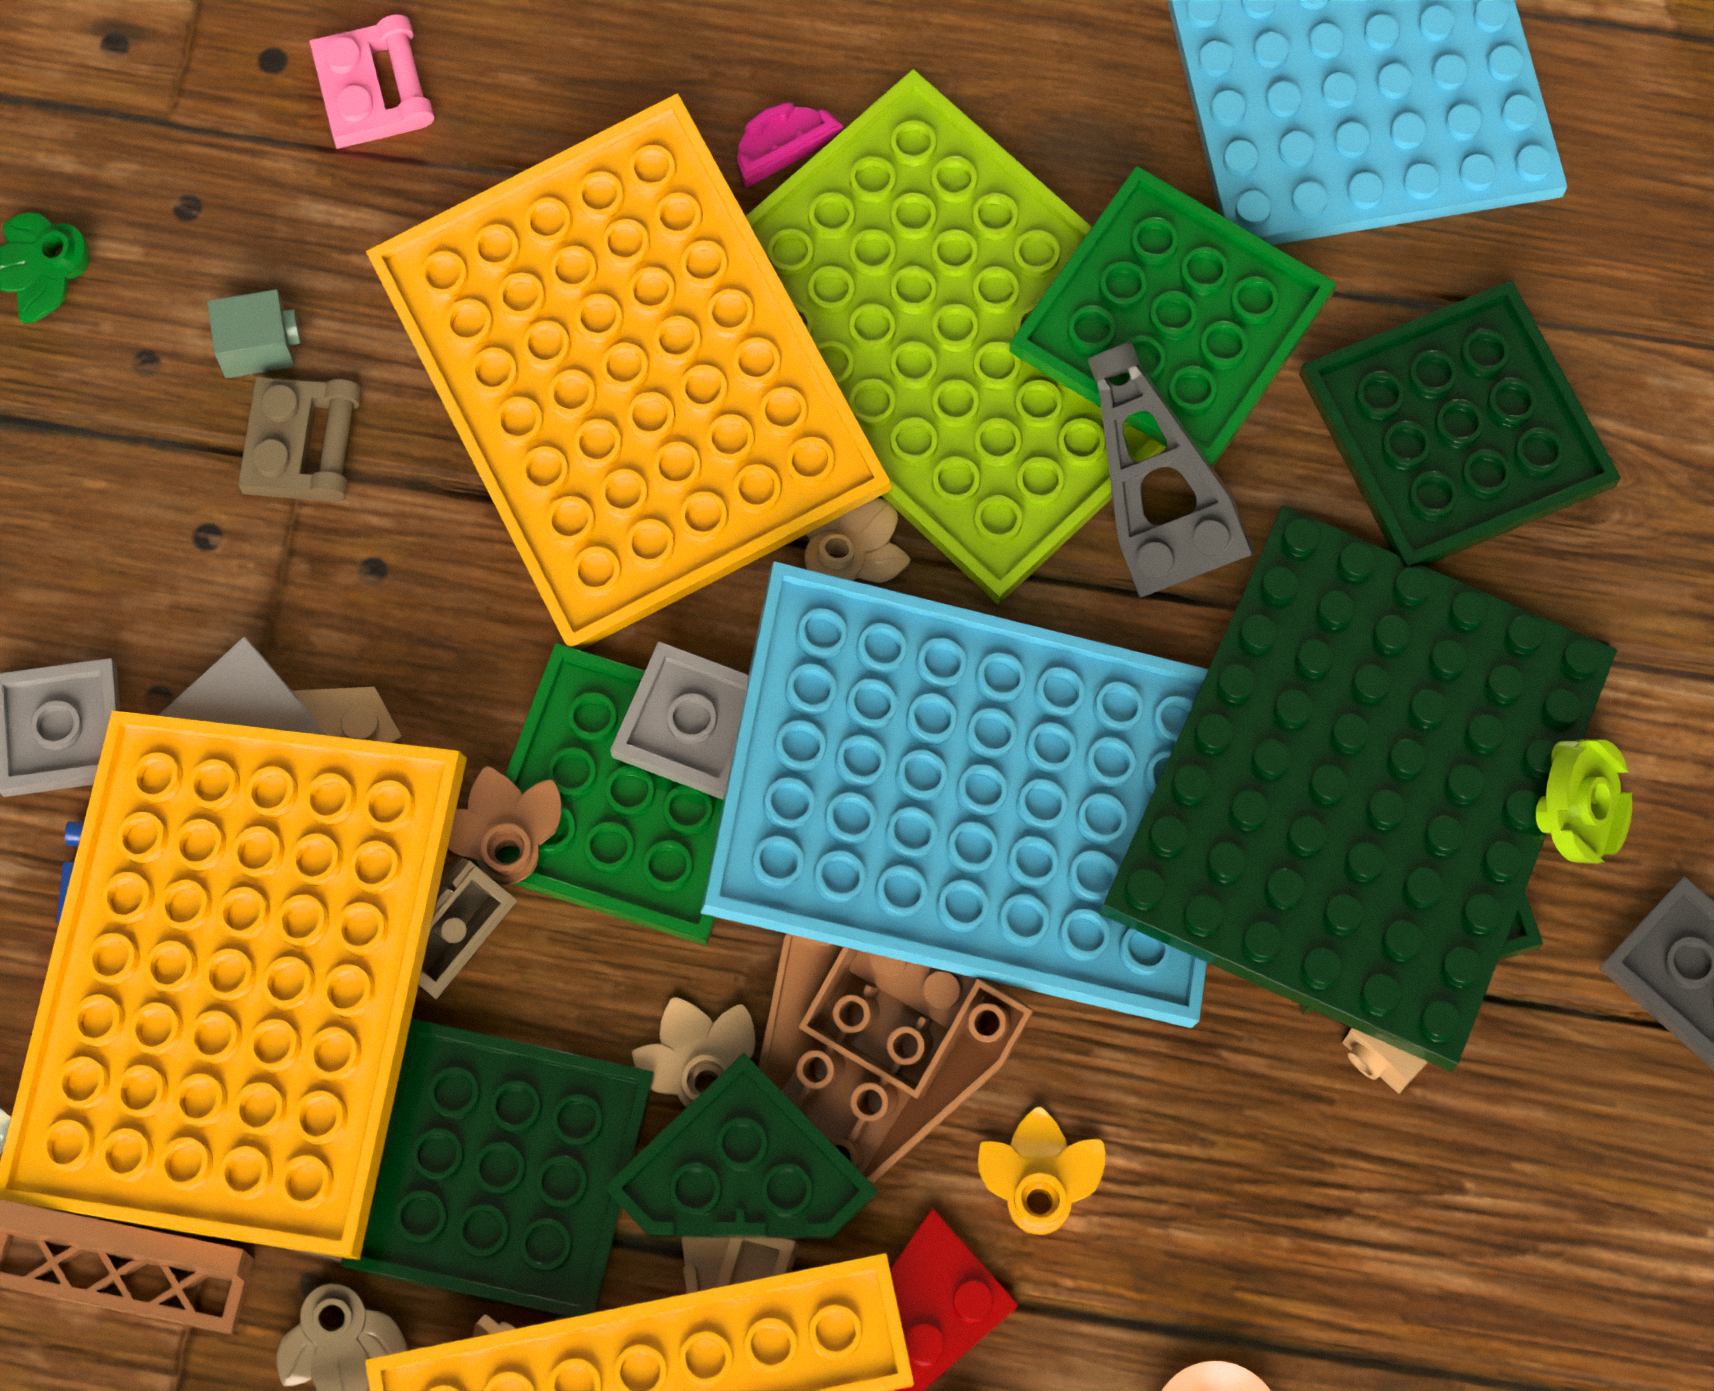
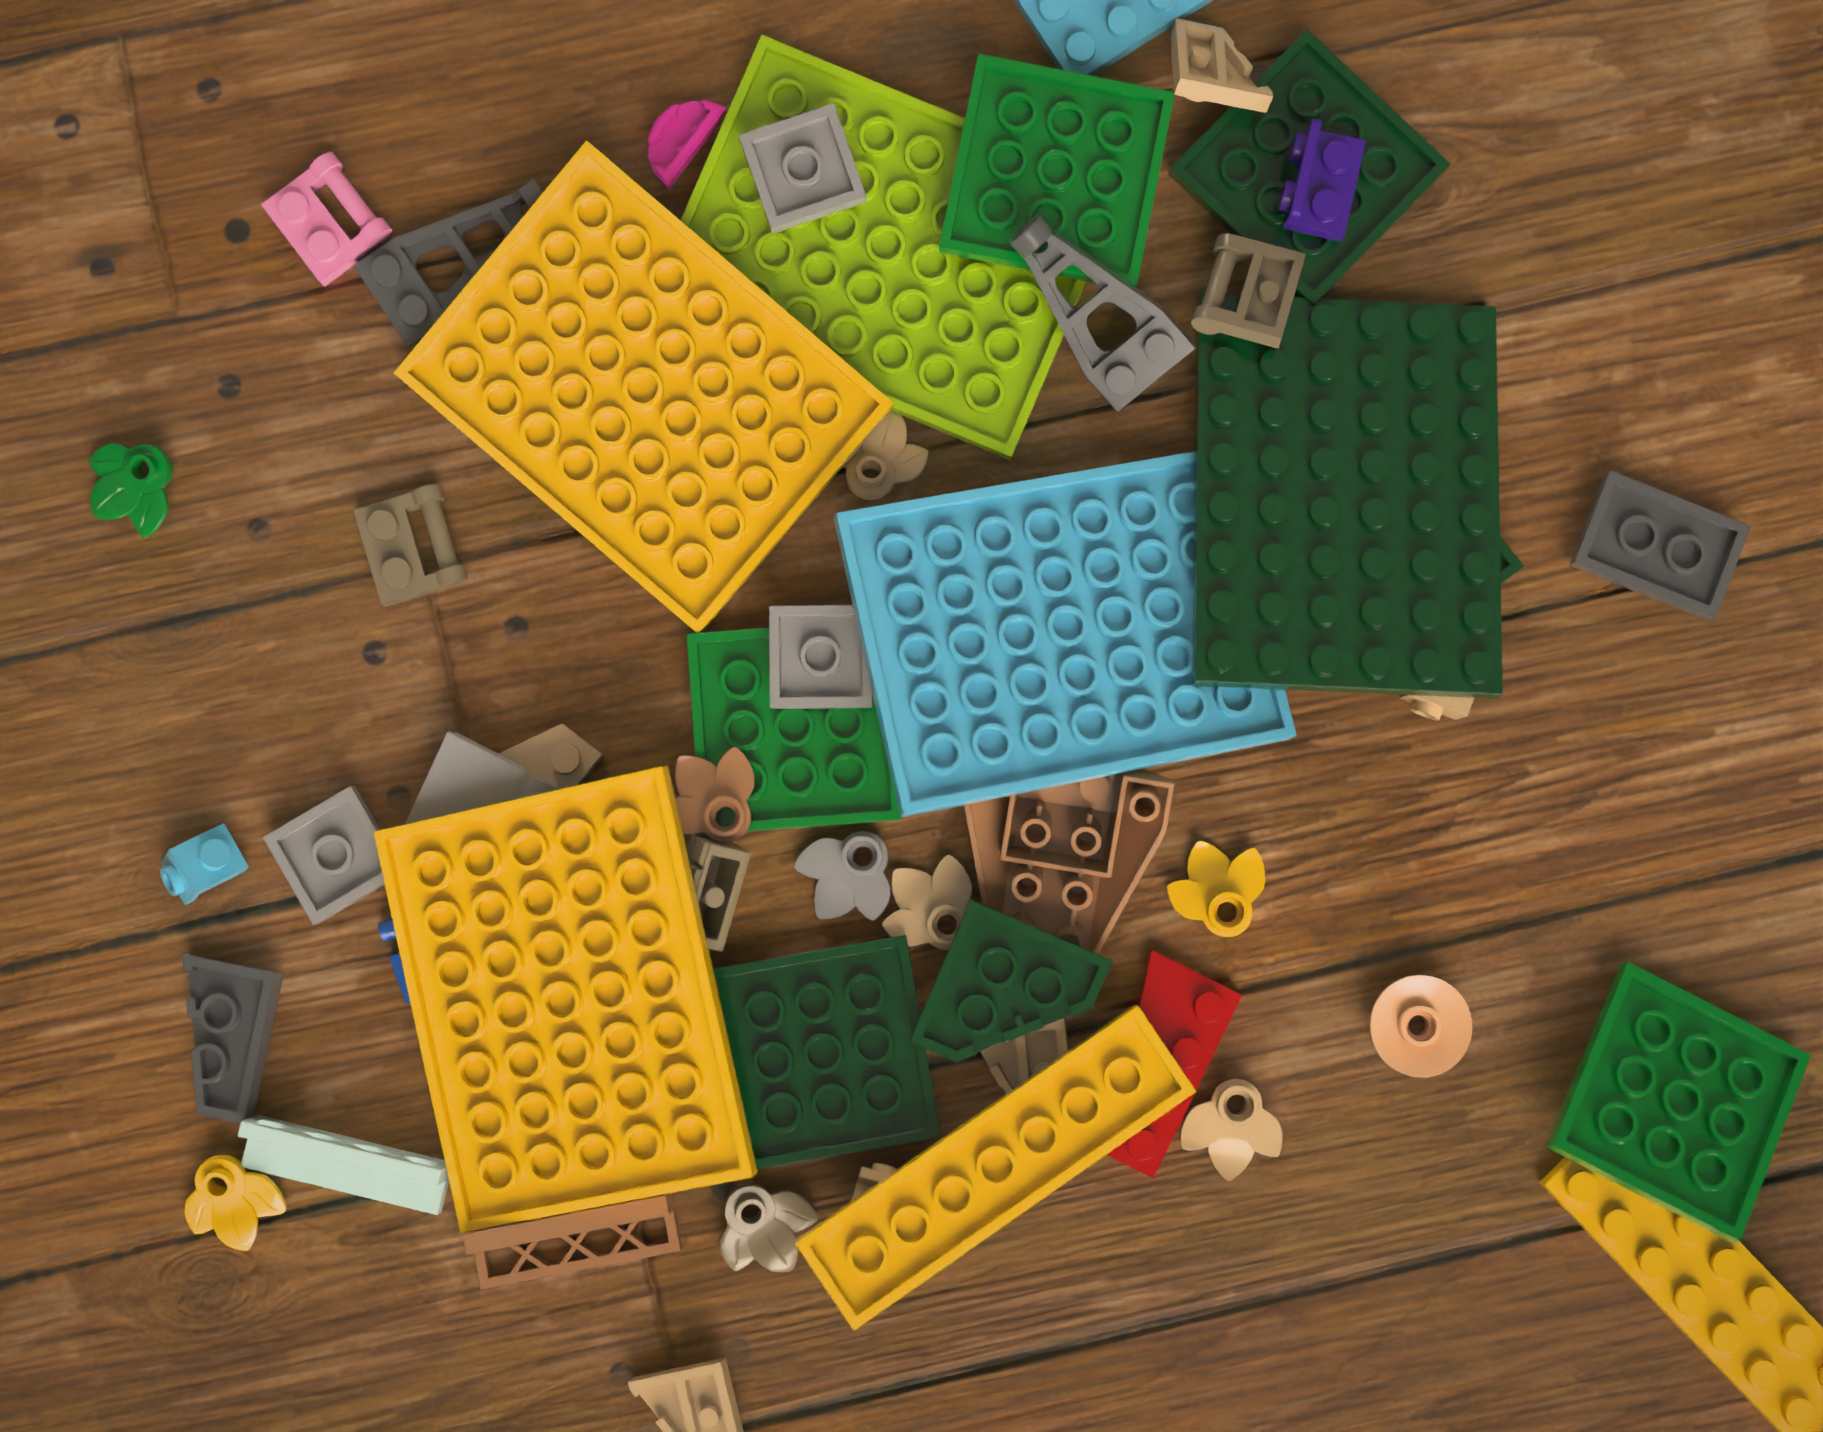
camera: 20 degrees left, 15 degrees up
sand green brick [207,289,301,379] -> none
lime plate [1536,739,1632,864] -> none
none -> dark grey plate [354,179,543,350]
none -> light grey plate [739,103,867,234]
none -> light grey plate [794,831,891,921]
none -> tan wing [1170,18,1273,113]
none -> dark tan plate [1191,233,1306,349]
none -> dark purple bracket [1278,119,1366,242]

